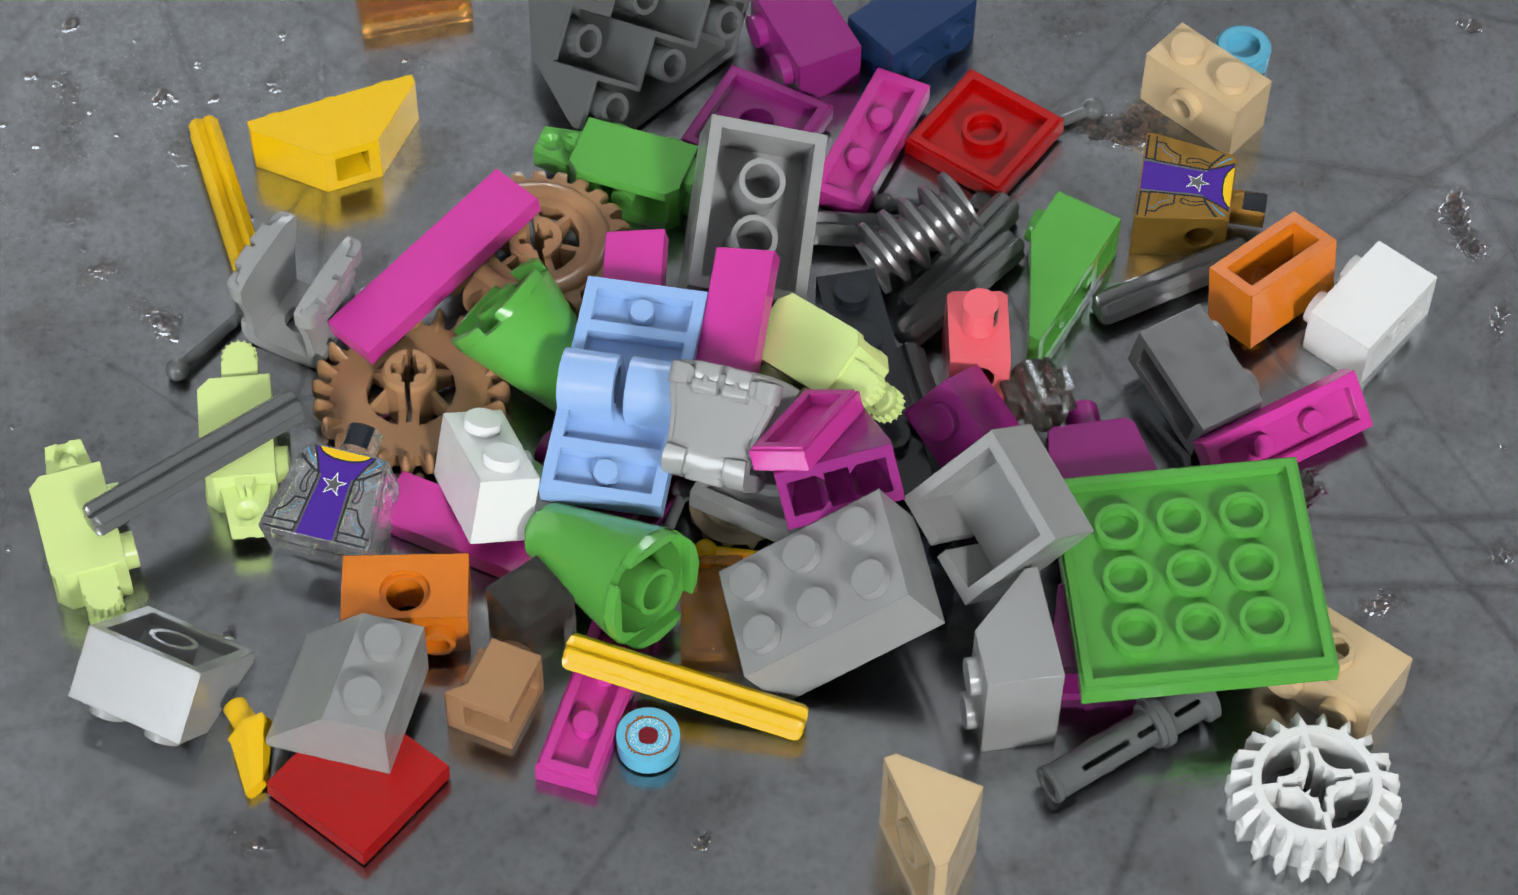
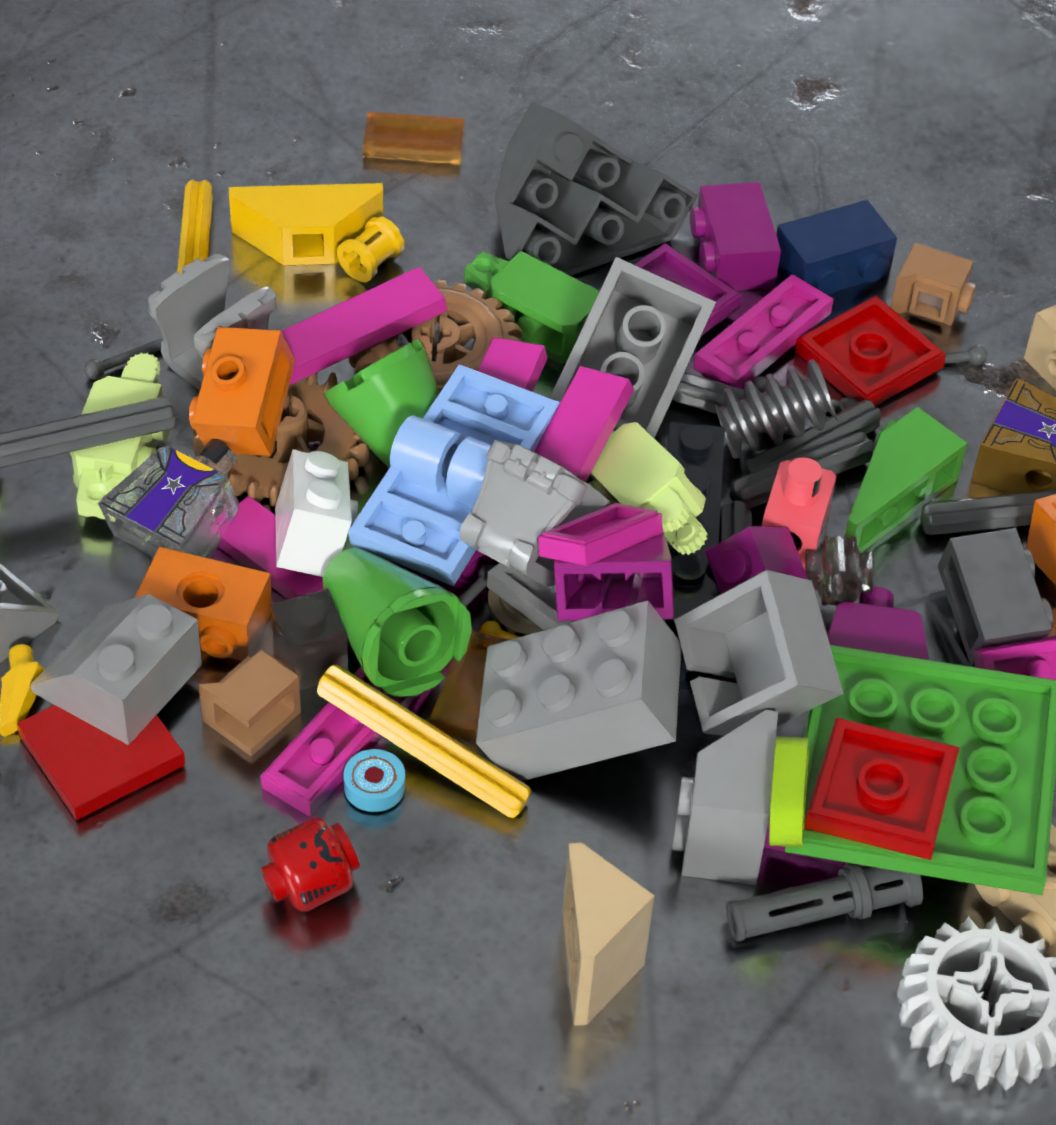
camera: 15 degrees right, 5 degrees down
none -> orange brick [189,327,296,456]
none -> red head [260,817,360,912]
none -> yellow bush [337,216,405,282]
none -> lime beam [769,736,809,847]
none -> red tile [805,717,960,860]
none -> medium nougat window [891,243,977,326]

